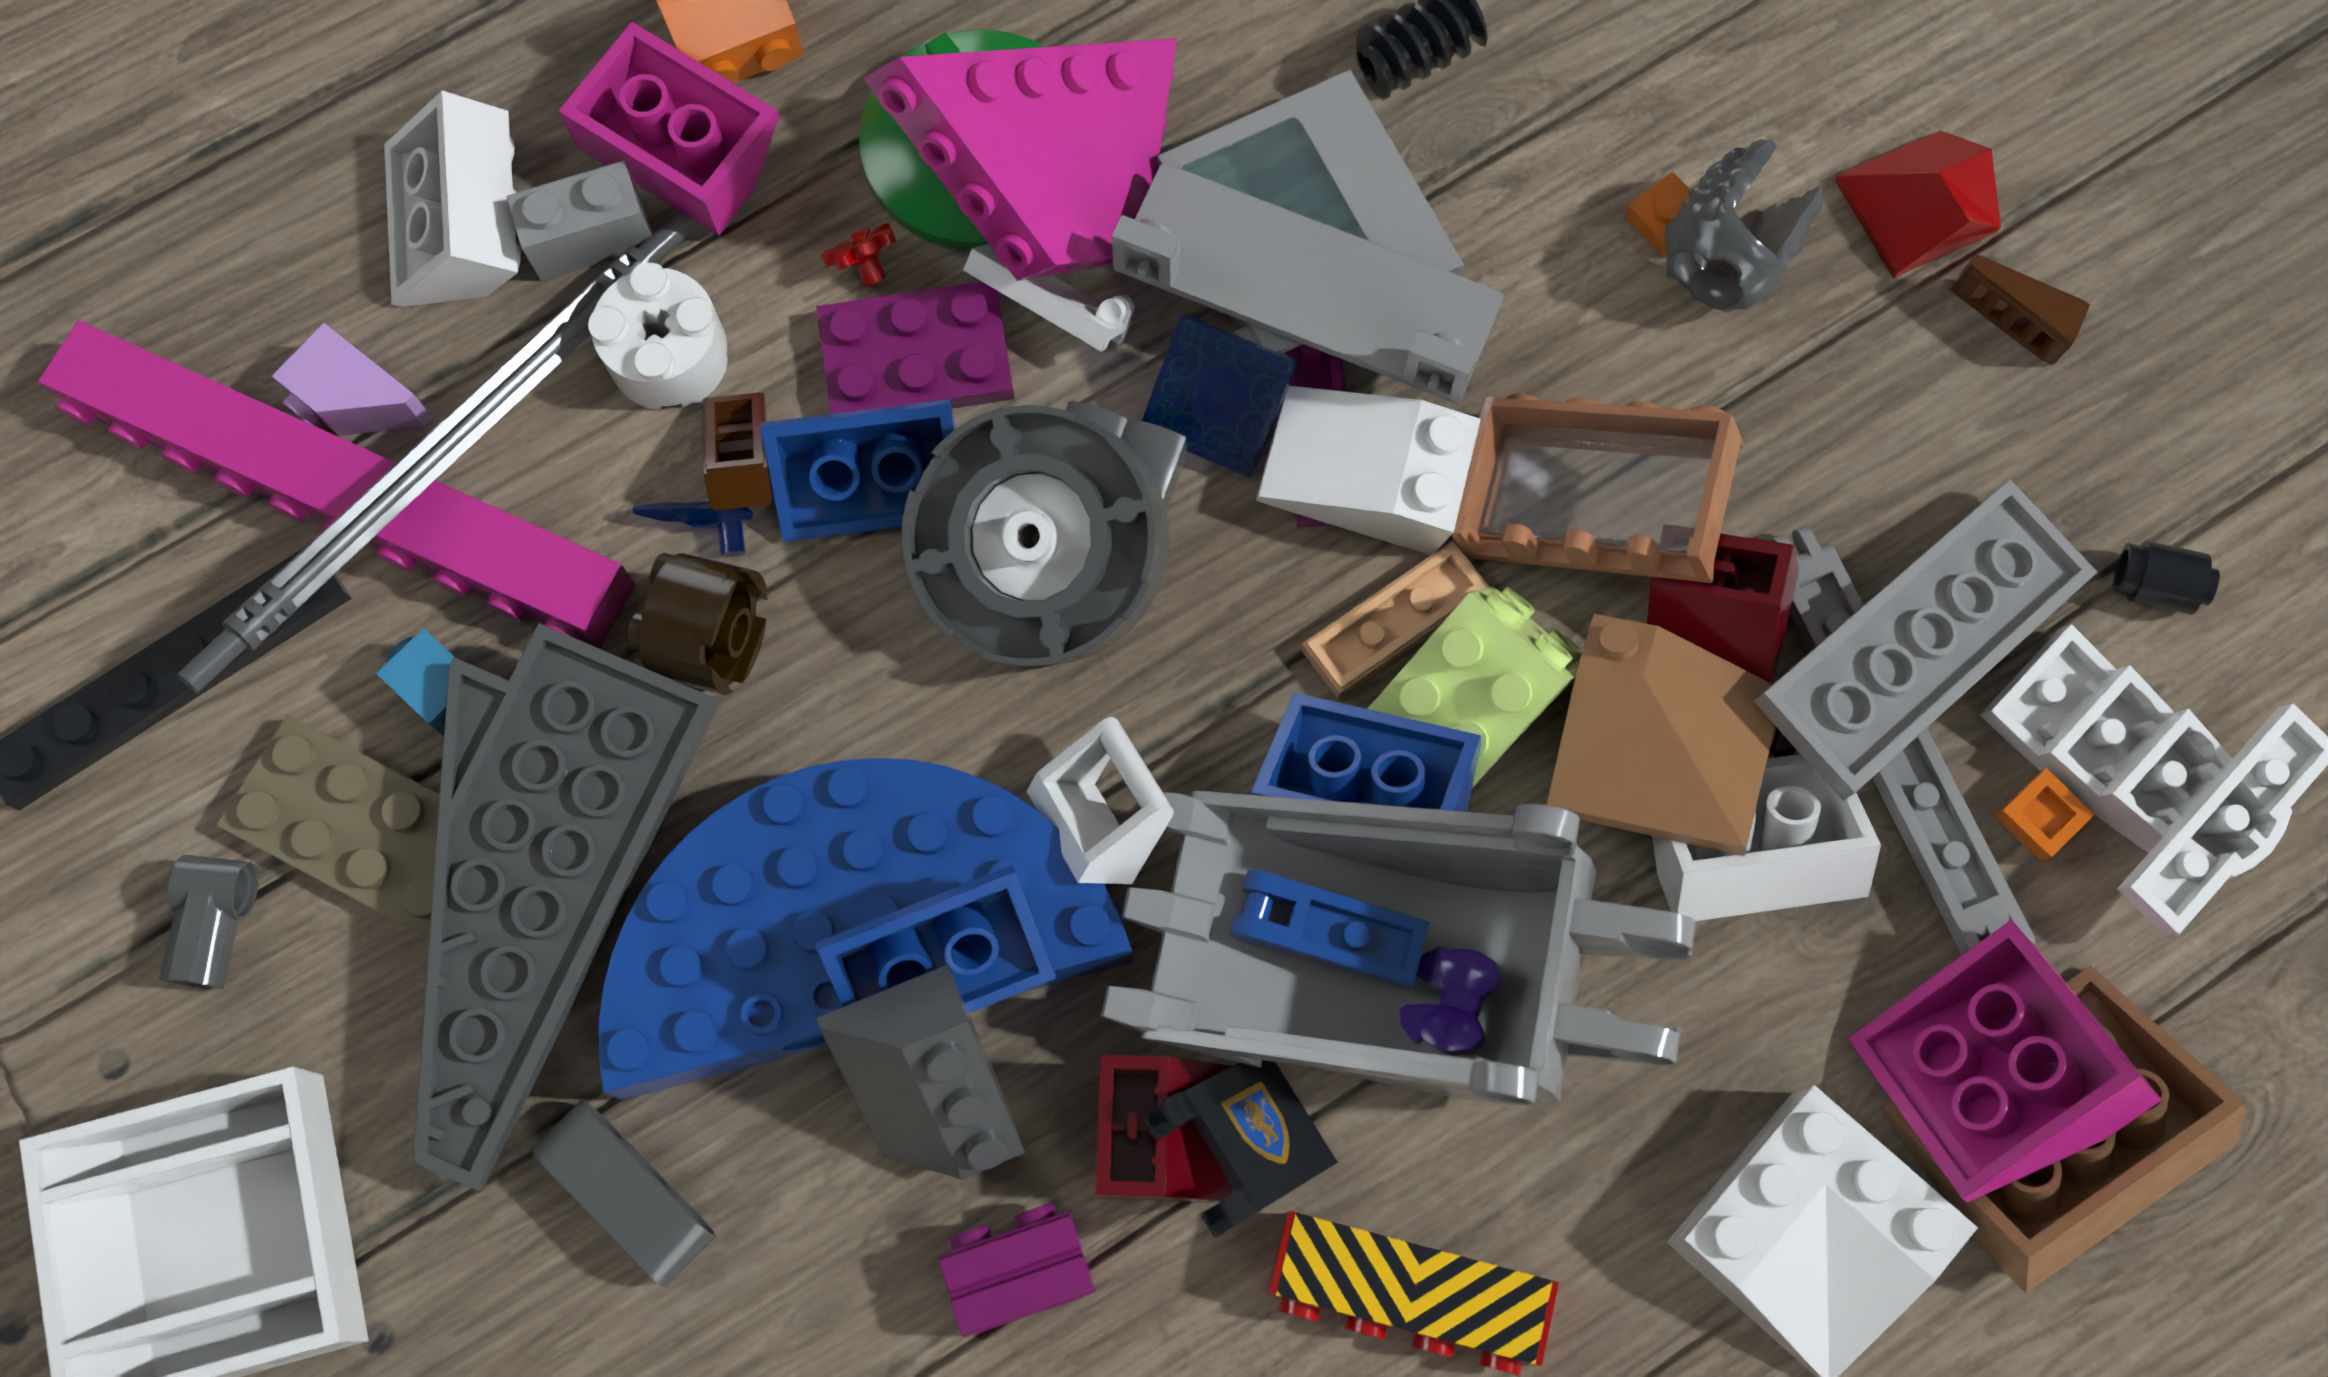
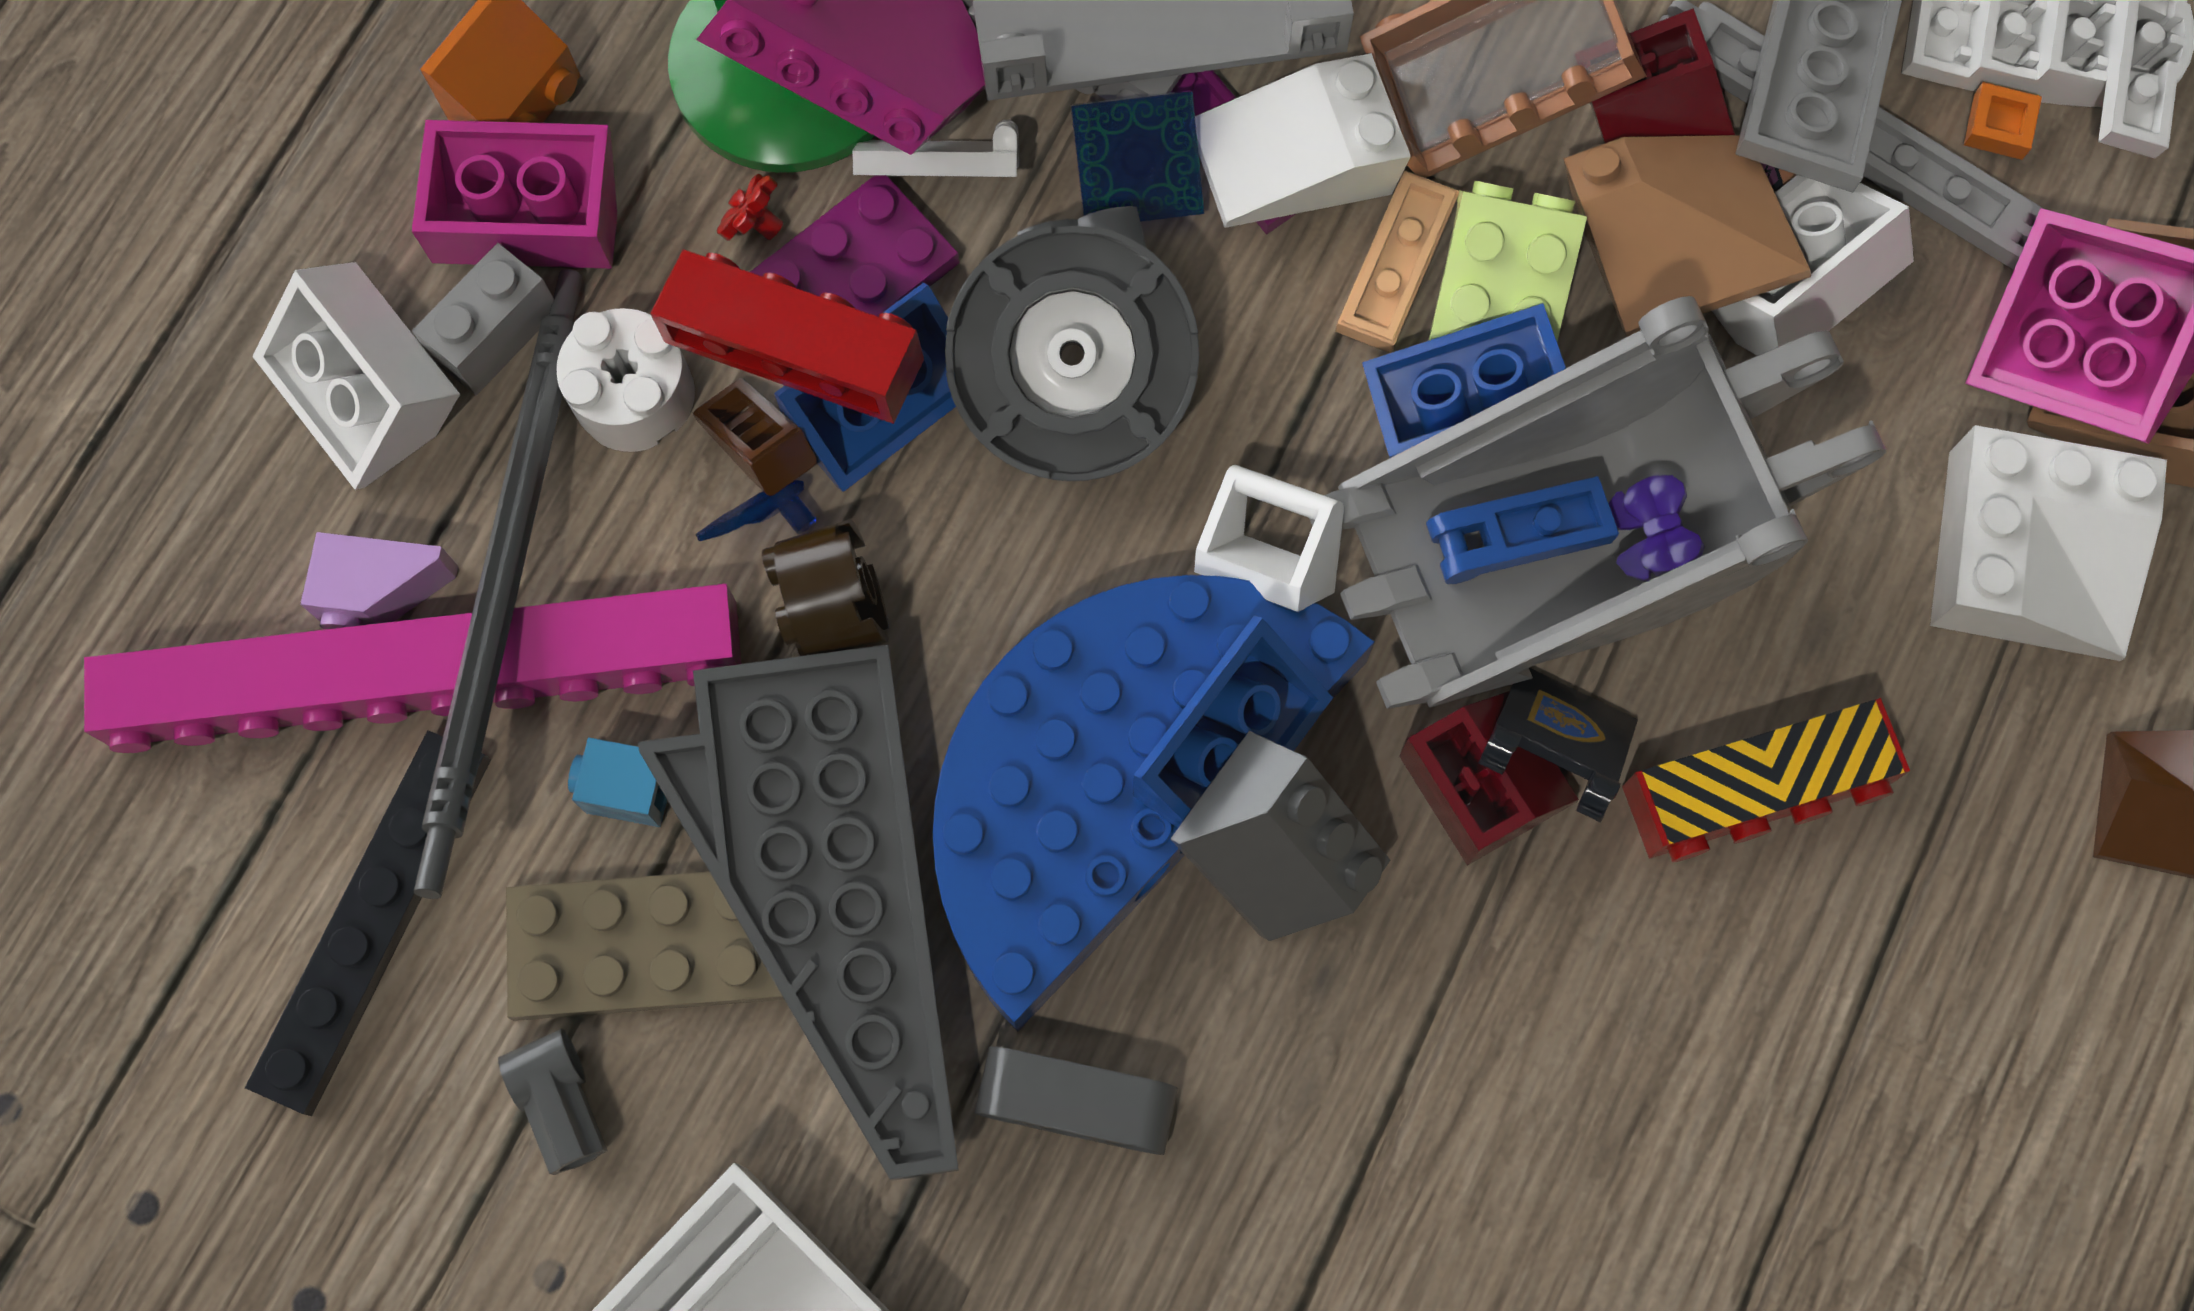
camera: 30 degrees left, 0 degrees up
magenta brick [938,1203,1097,1338] -> none
none -> red brick [650,249,924,424]

